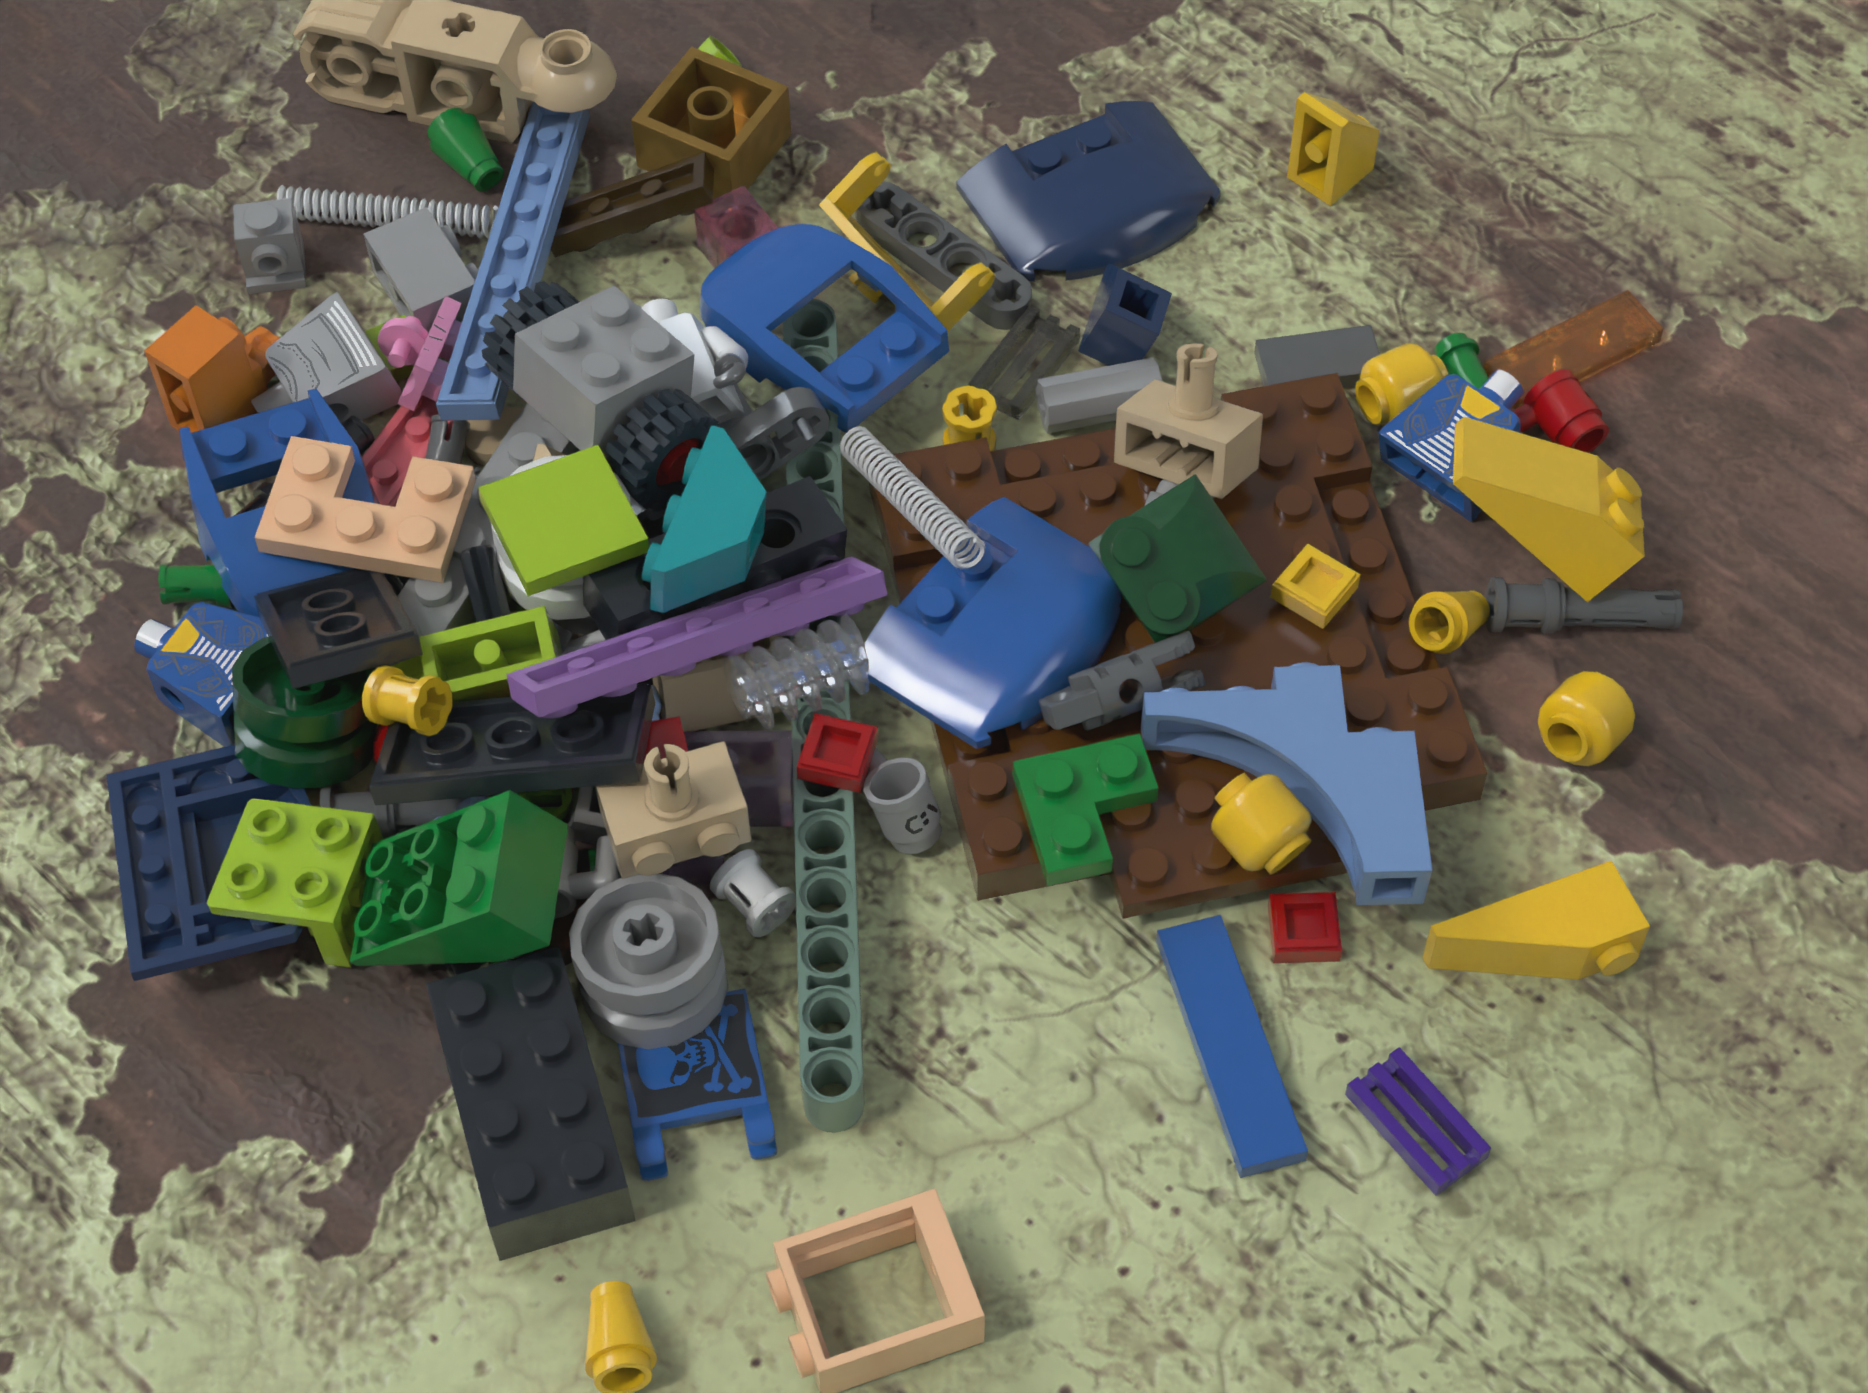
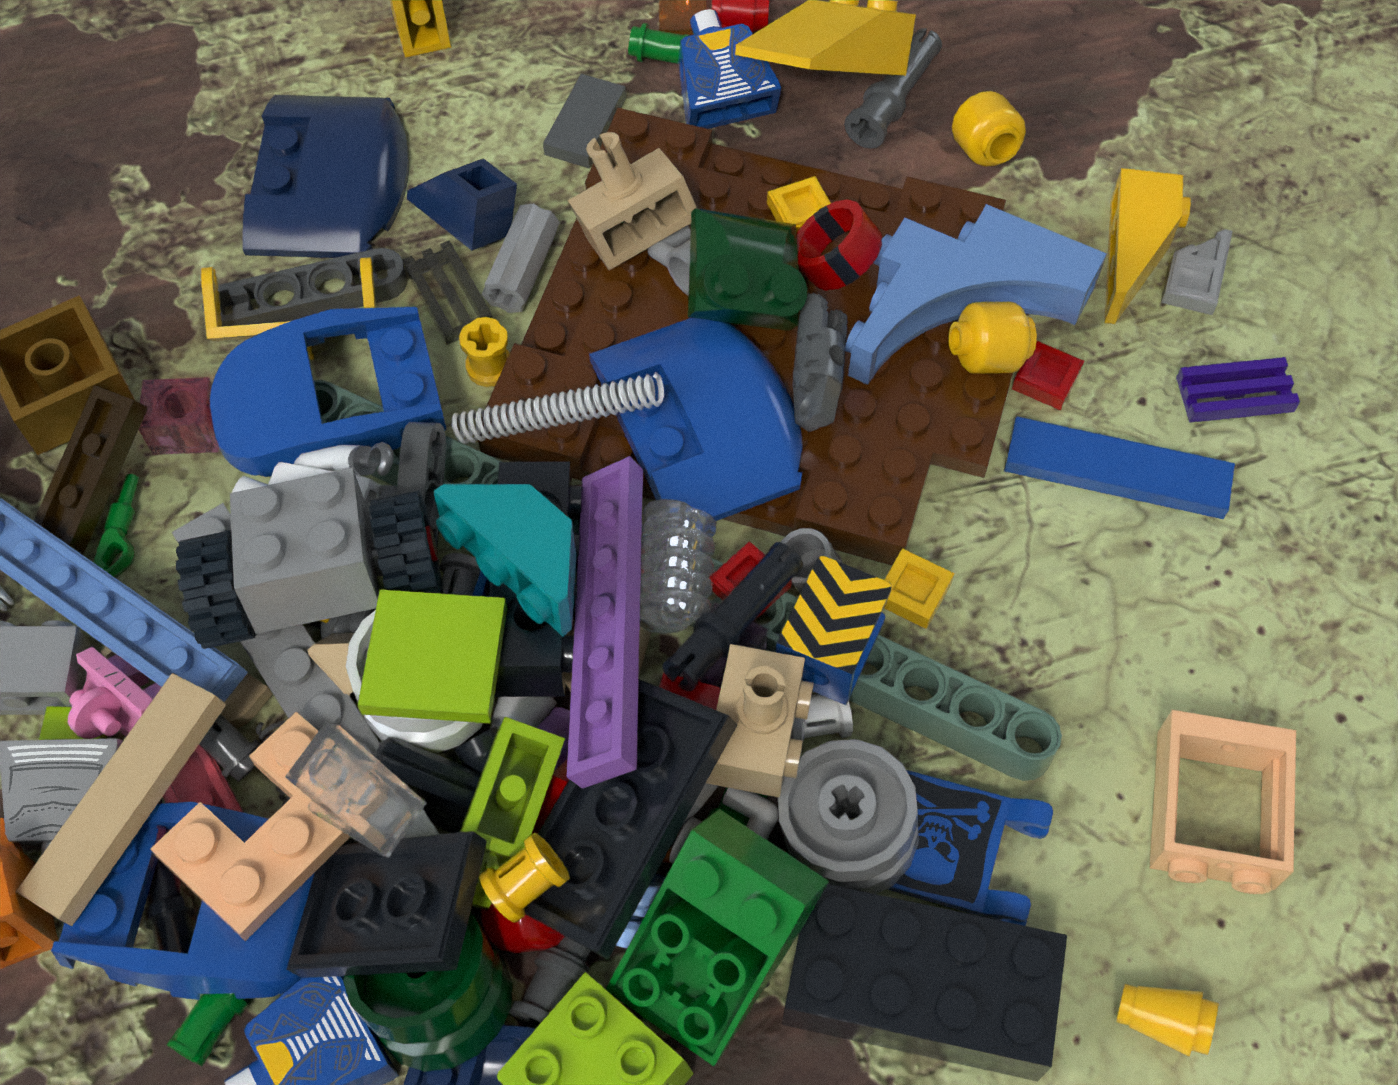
camera: 60 degrees left, 5 degrees up
green plate [1012,733,1158,886] -> none
yellow head [1355,343,1448,427] -> none
yellow cone [1409,591,1490,654] -> none
none -> tan tile [16,673,227,926]
none -> green hand [93,474,140,578]
none -> clear slope [285,722,426,858]
none -> black pin [662,542,803,691]
none -> piece [776,556,892,705]
none -> red piece [796,199,882,291]
none -> yellow tile [884,548,955,629]
none -> light grey tile [1161,229,1233,315]

